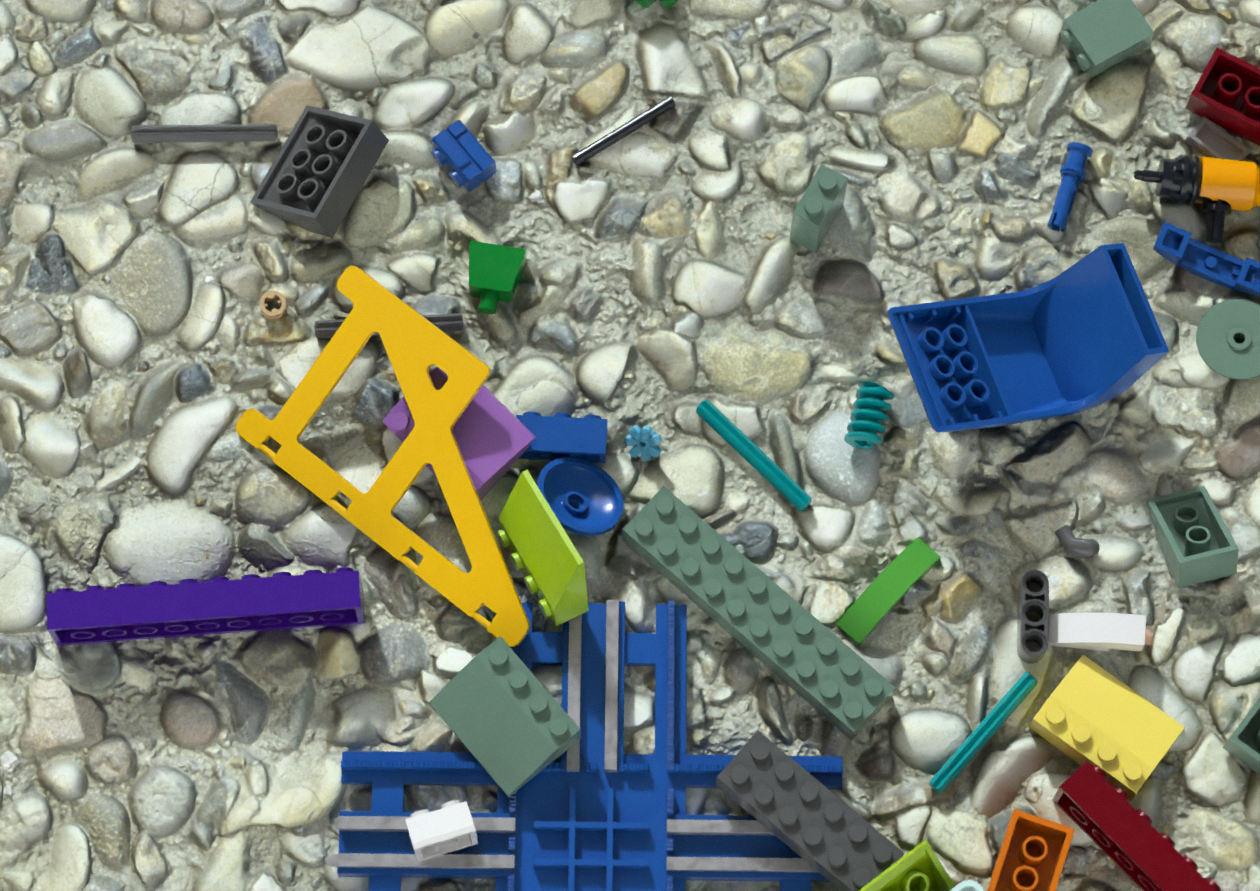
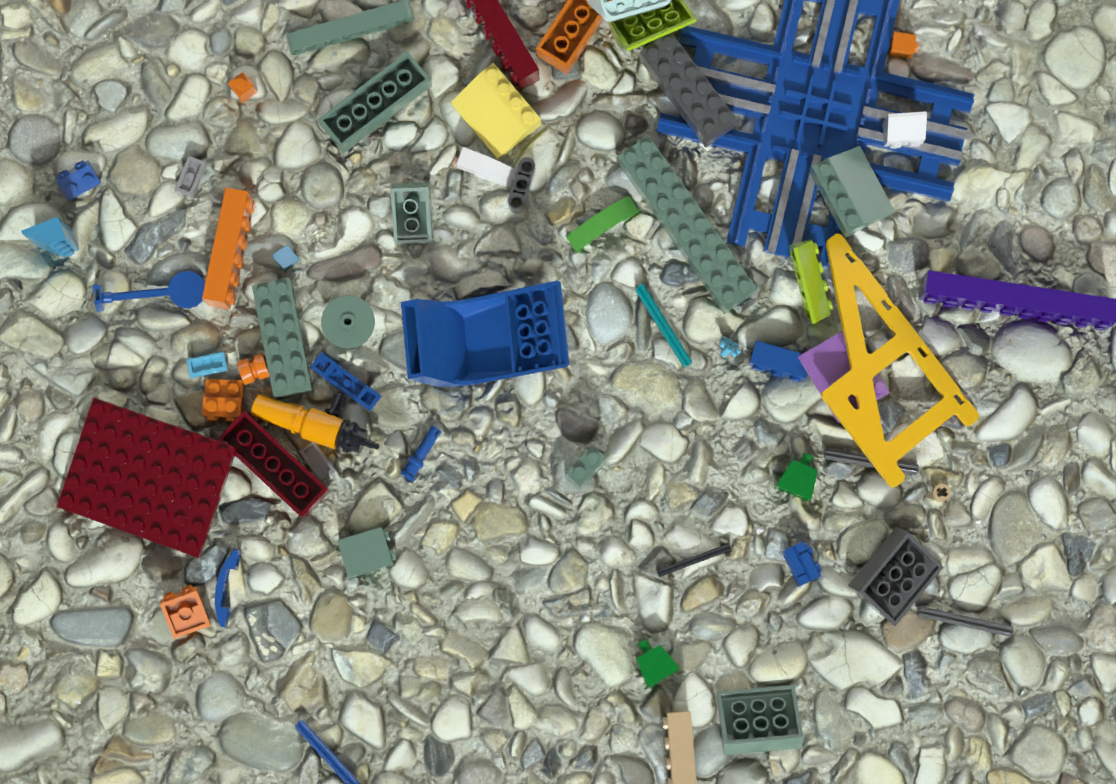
camera: 165 degrees left, 10 degrees up
blue dish [536,457,623,536] -> none
teal piece [844,381,895,450] -> none
teal axle [929,672,1038,794] -> none
dark grey arm [1055,525,1100,559] -> none

